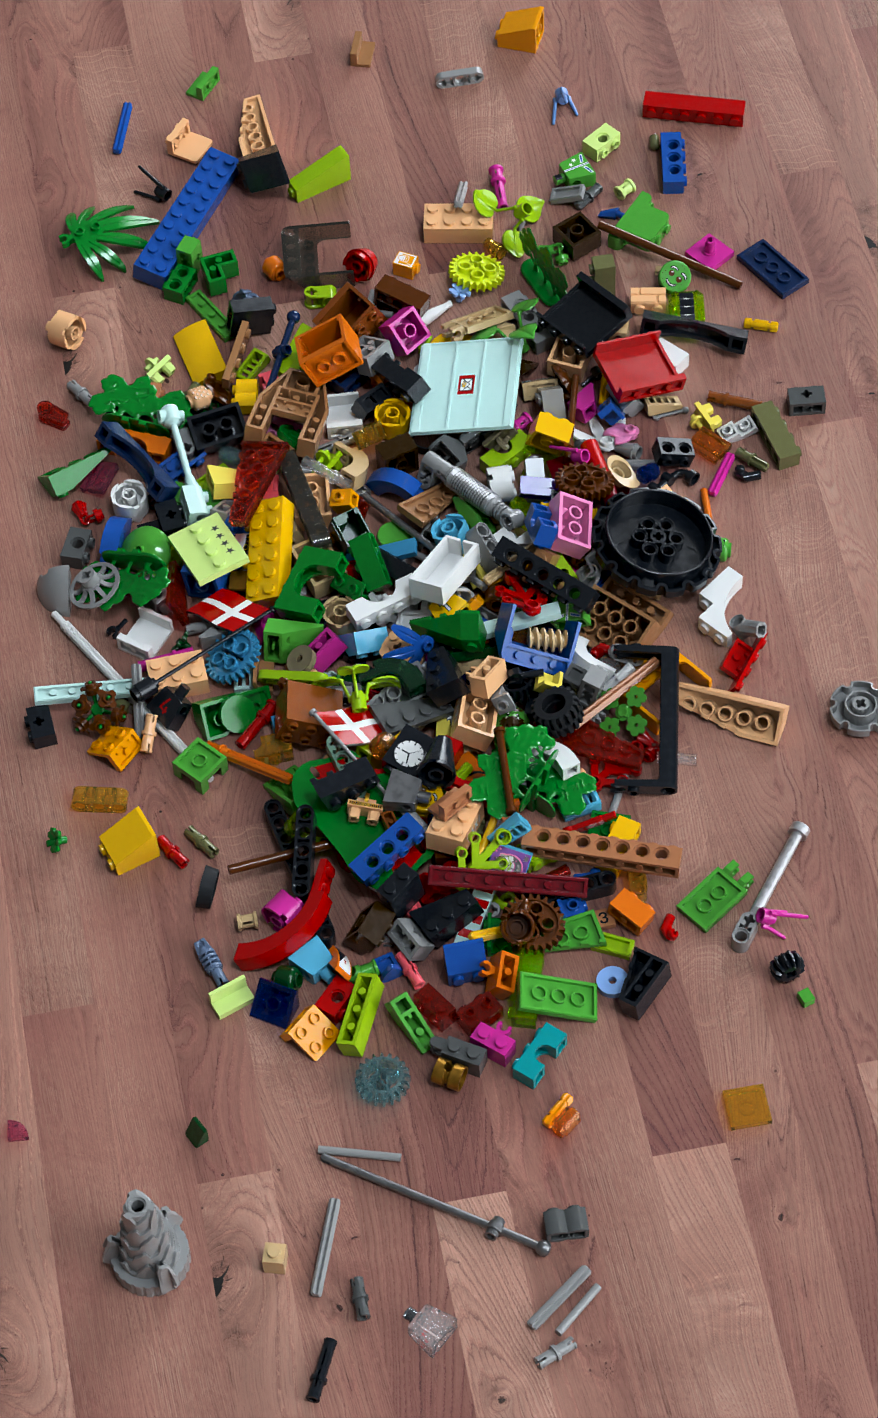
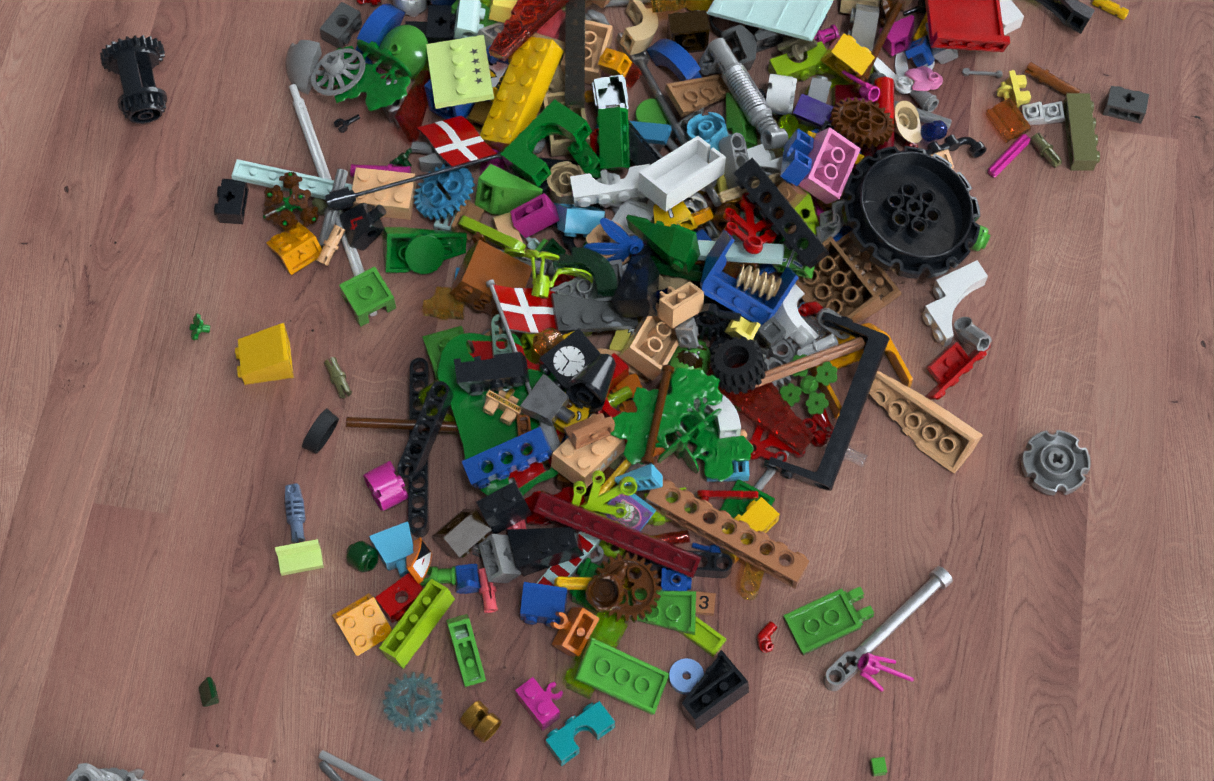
camera: 15 degrees right, 10 degrees up
clear pink tile [8,1120,29,1142] -> none
clear yellow beam [71,786,129,813] -> none
white panel [116,606,174,660] -> none
red pin [157,835,190,869] -> none
orange axle [207,740,293,785] -> none
red arch [233,858,335,971] -> none
red pin [235,699,276,750] -> none
tan bush [236,911,259,931] -> none
clear blue slope [250,977,300,1029] -> none
dark tan piece [287,645,317,672] -> none
clear pin [301,455,353,489] -> none
lime hips [311,450,343,481] -> none
clear red brick [413,983,457,1032] -> none
dark grey hinge [429,1036,488,1078] -> none
clear red brick [456,990,504,1037] -> none
light grey brick [577,664,609,707] -> none
orange brick [607,887,656,936] -> none
tan slope [642,396,683,416] -> none
black brick [651,437,695,467] -> none
orange bar [700,488,713,520] -> none
black arm [734,465,761,482] -> none
black gear [769,950,805,983] -> none

